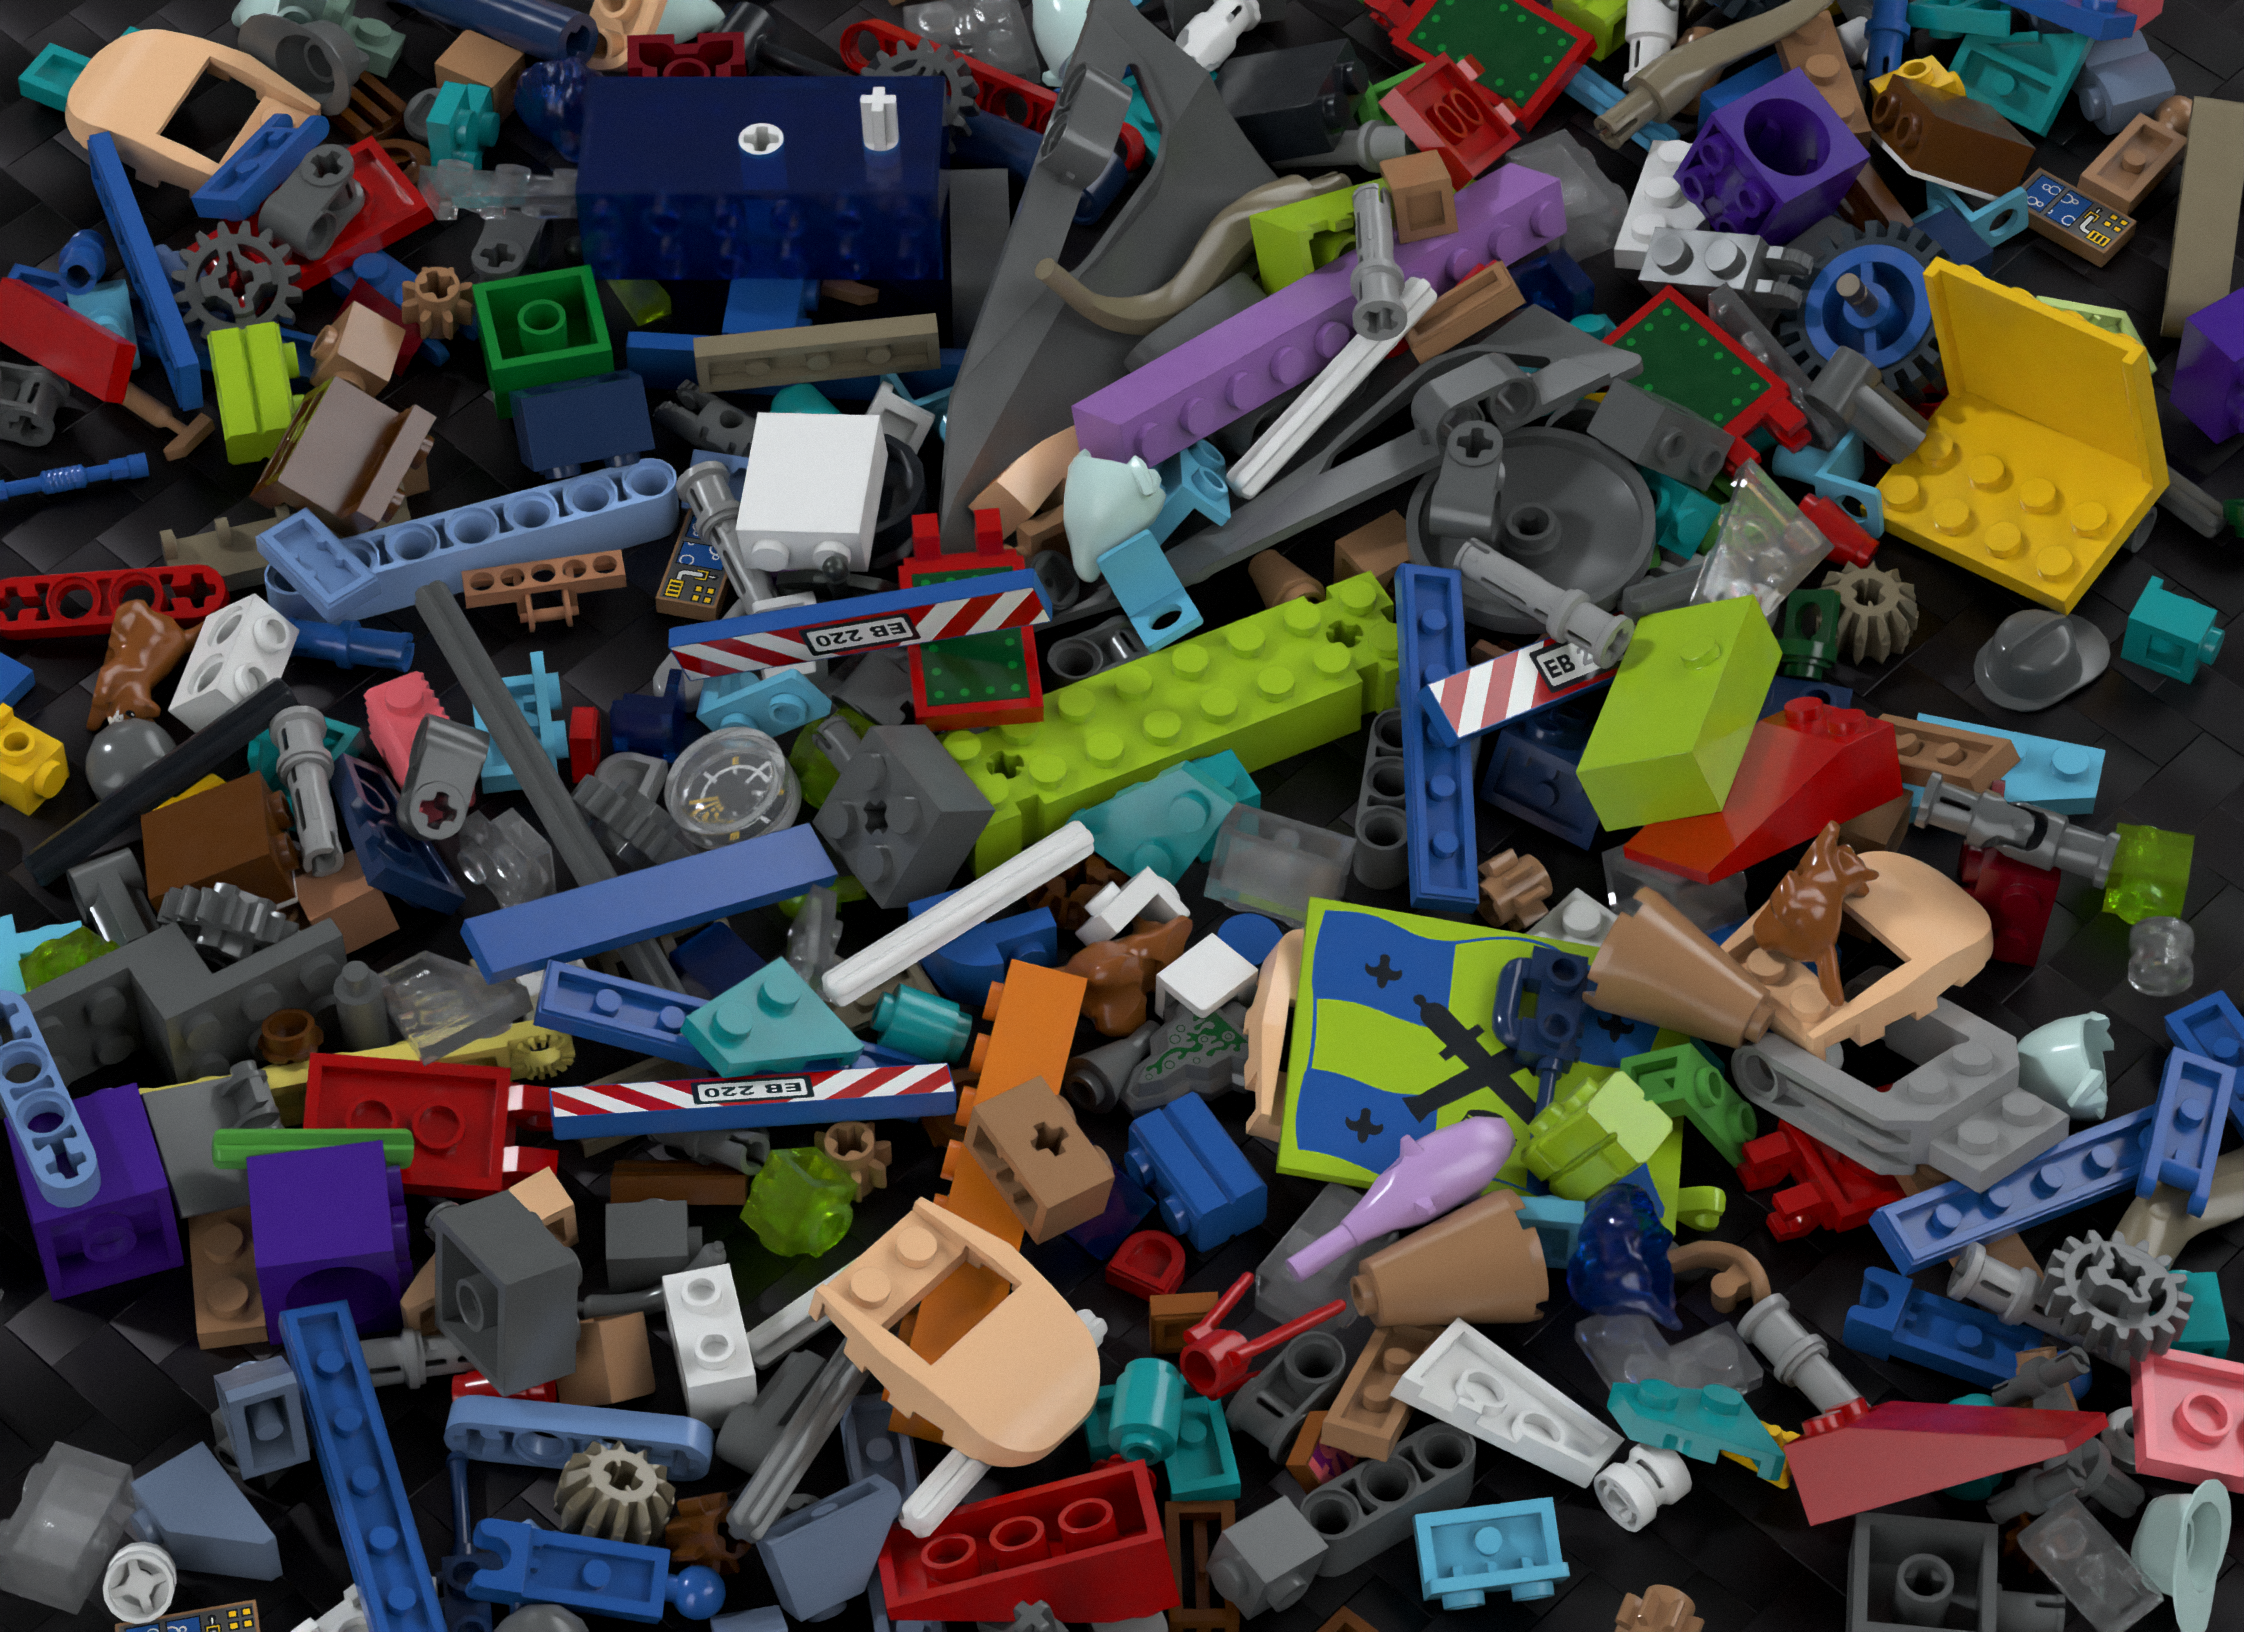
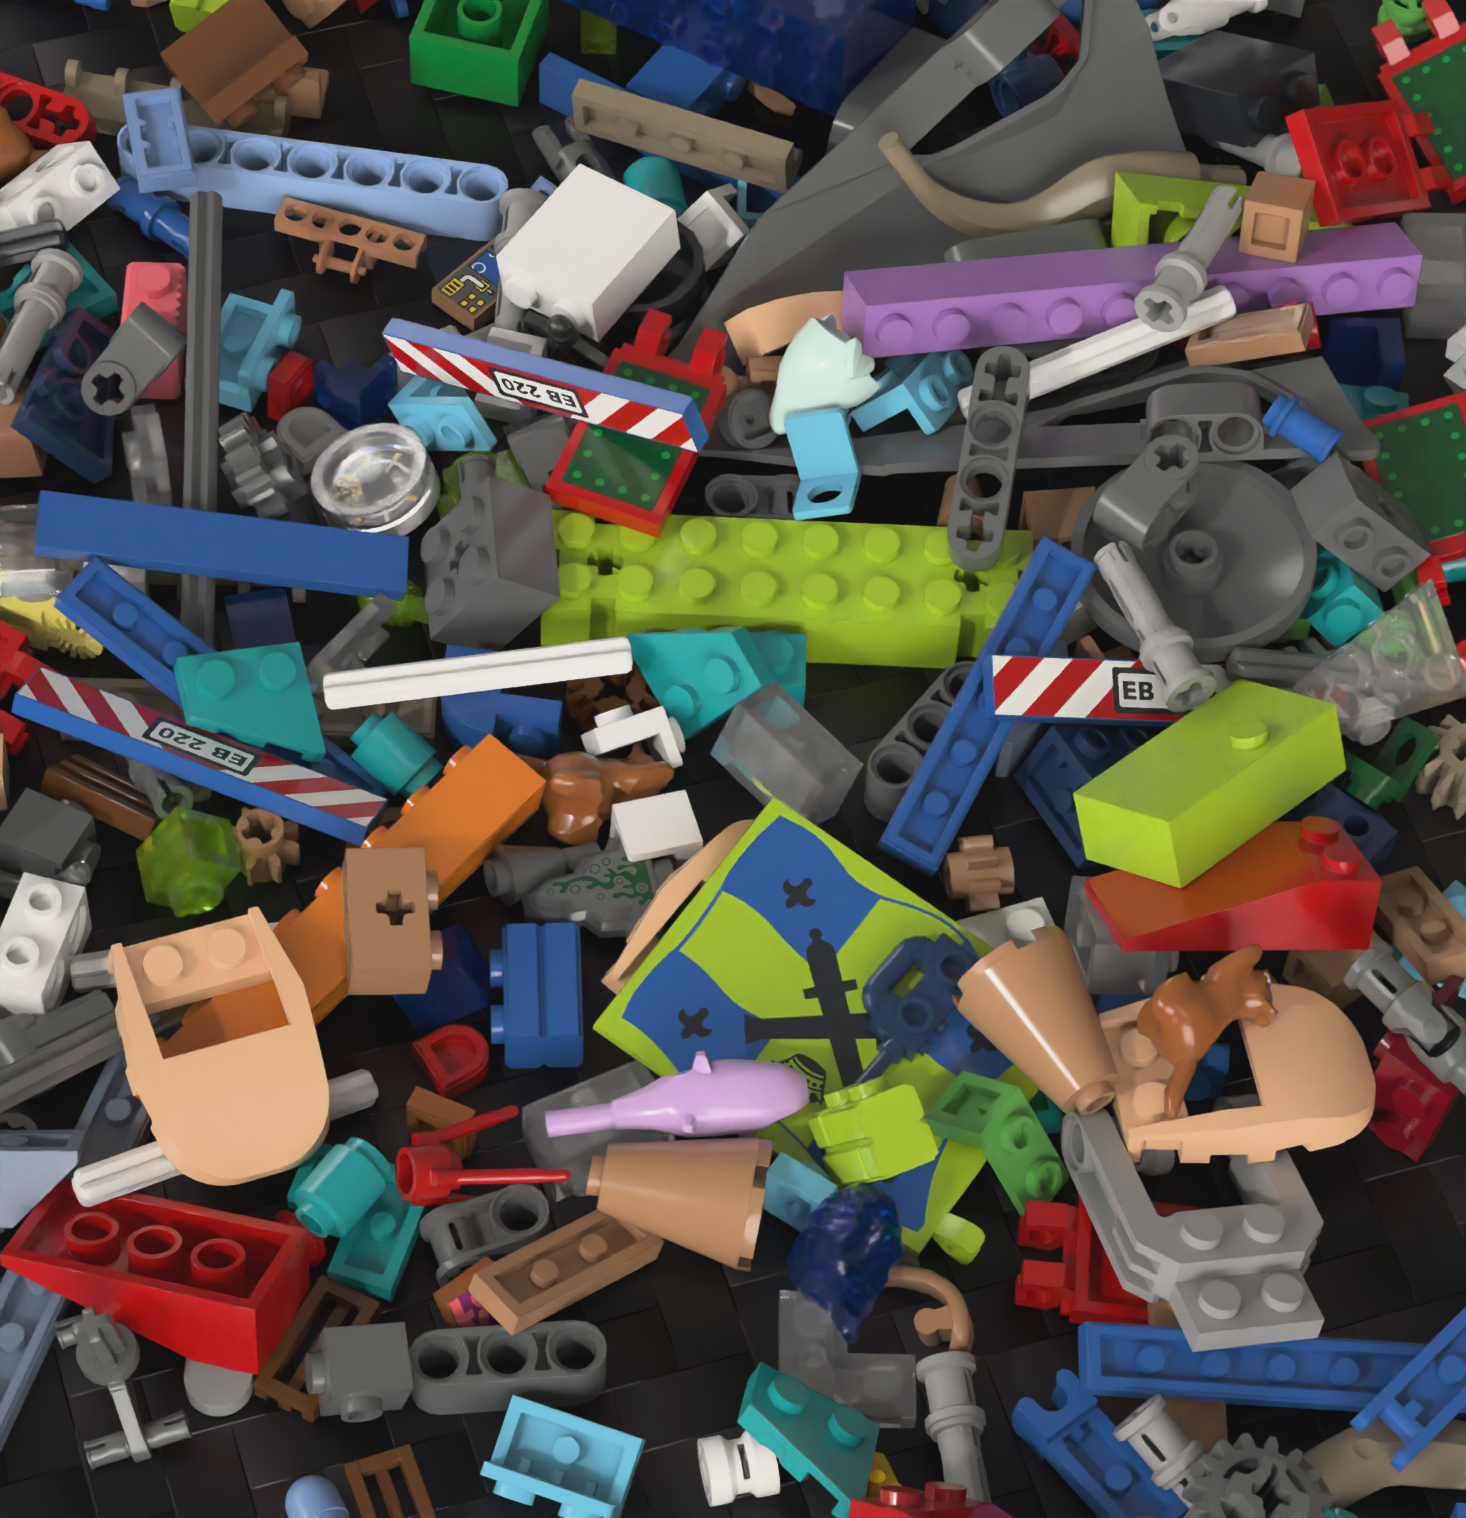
camera: 25 degrees right, 5 degrees up
dark blue brick [508,369,655,480] -> none
blue tile [1217,913,1283,976] -> none
white wing [1390,1317,1625,1489] -> none
light aqua hat [2017,1011,2114,1122] -> none
none -> dark grey beam [947,346,1030,572]
none -> blue pin [1261,393,1344,465]

